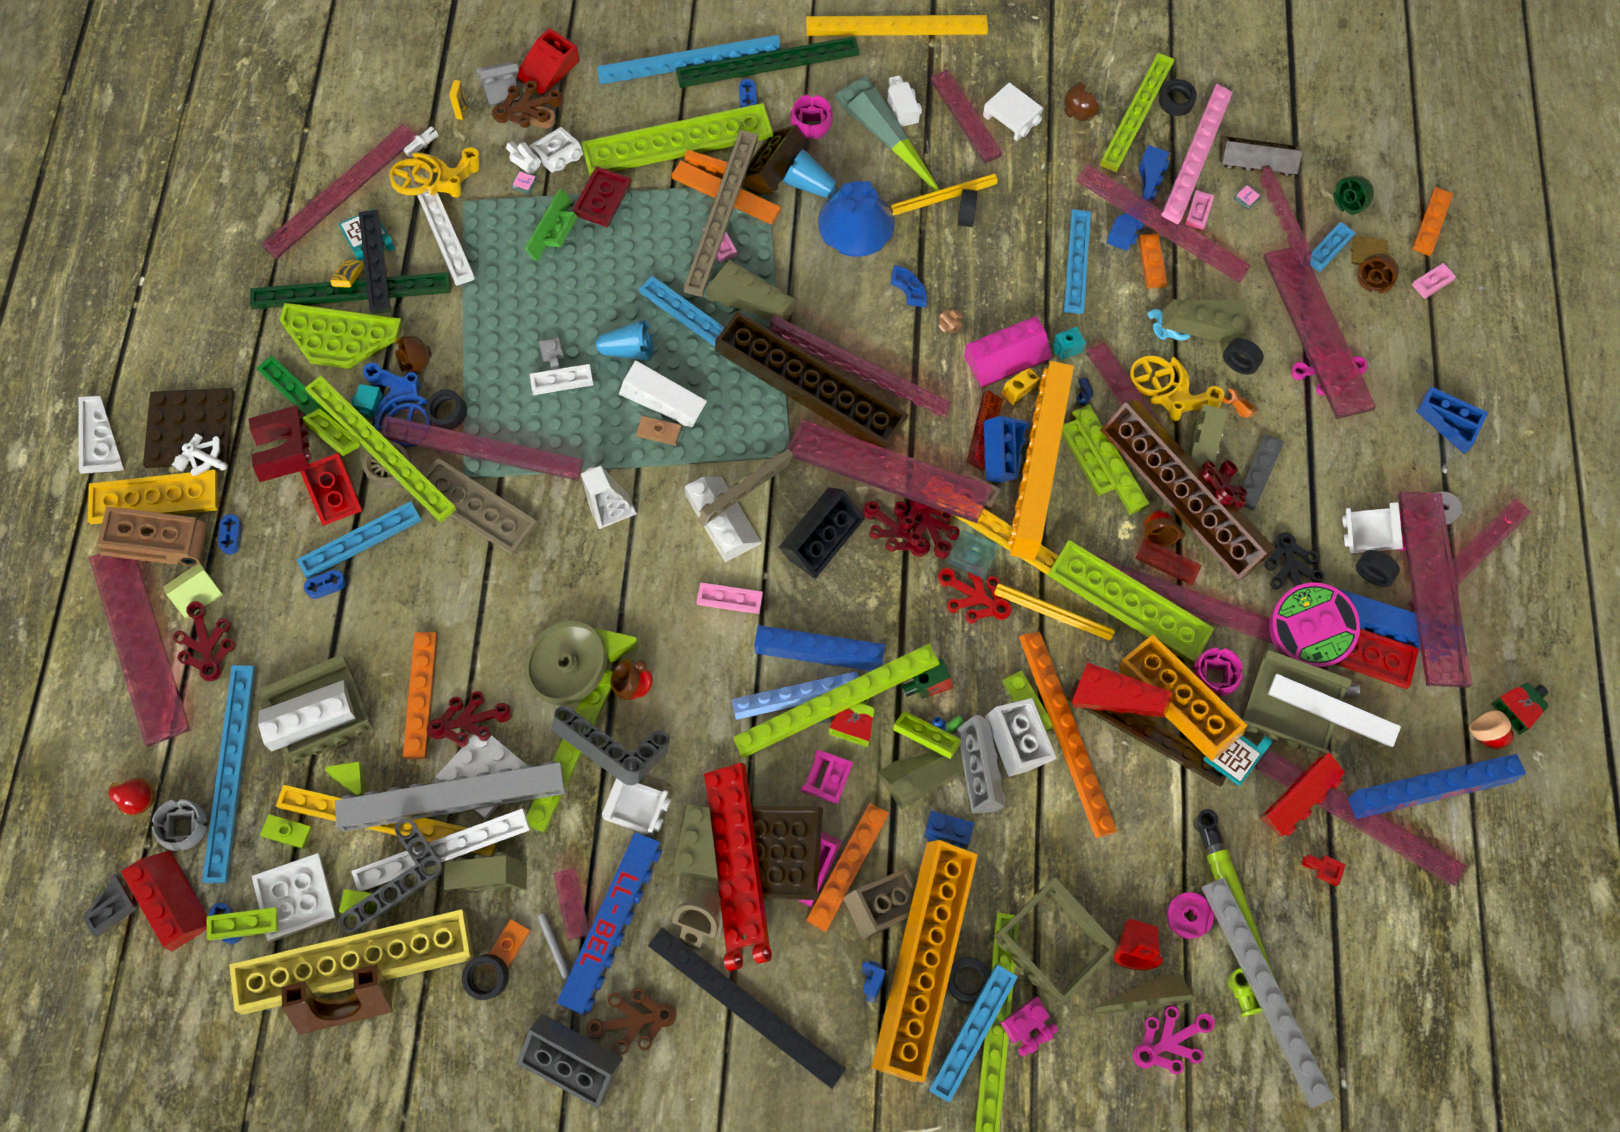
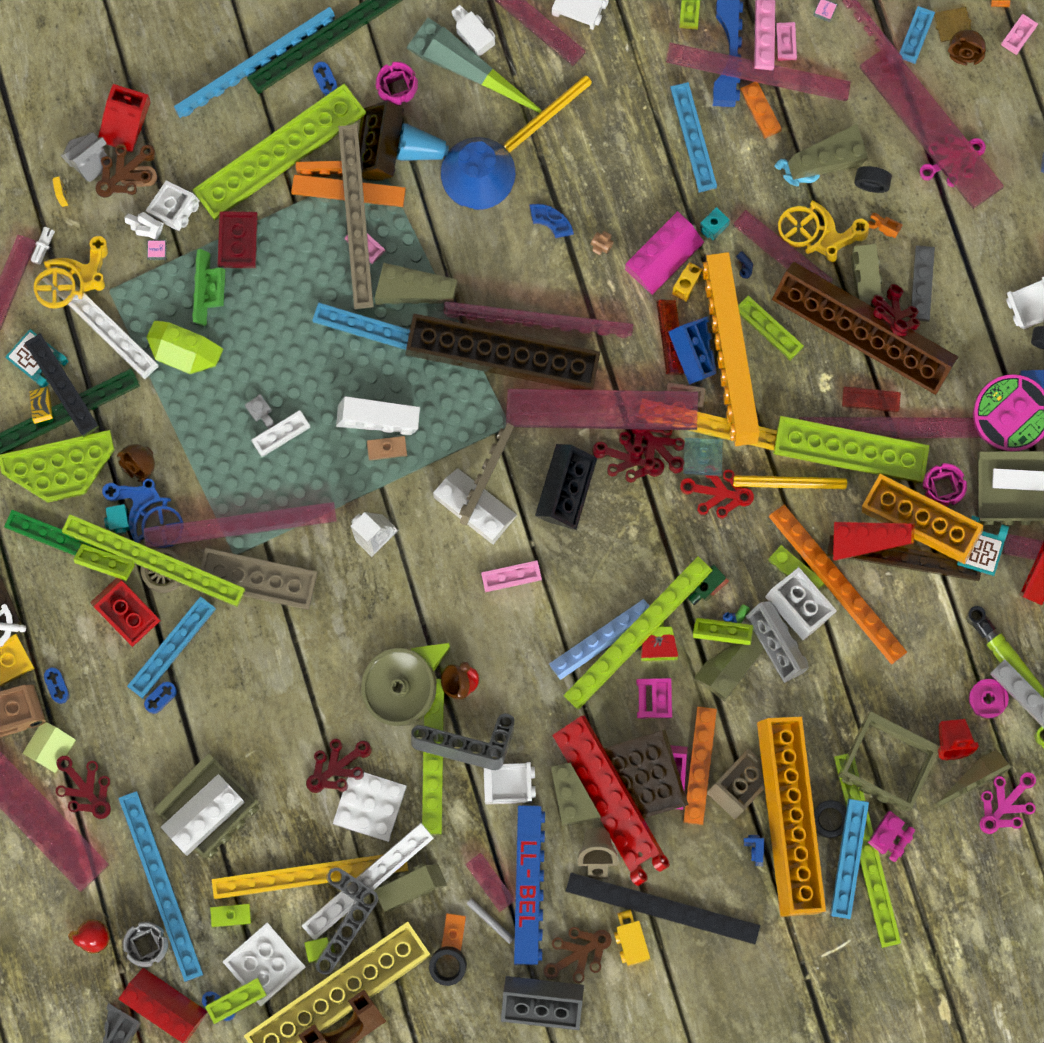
camera: 15 degrees left, 10 degrees up
dark red arch [249,405,312,482] -> none
lime slope [325,762,366,796] -> none
light grey brick [335,761,566,832] -> none
orange plate [403,632,438,759] -> none
black tyre [425,389,467,430] -> none
dark azure cone [596,320,653,360] -> none
blue brick [754,625,885,671] -> none
blue bracket [924,811,974,850] -> none
black tyre [958,189,978,227] -> none
lime plate [1071,404,1150,515] -> none
reddish brown piece [1142,510,1185,547] -> none
black plant [1264,532,1325,590] -> none
none -> lime wedge [147,320,224,374]
none -> yellow brick [614,909,650,967]

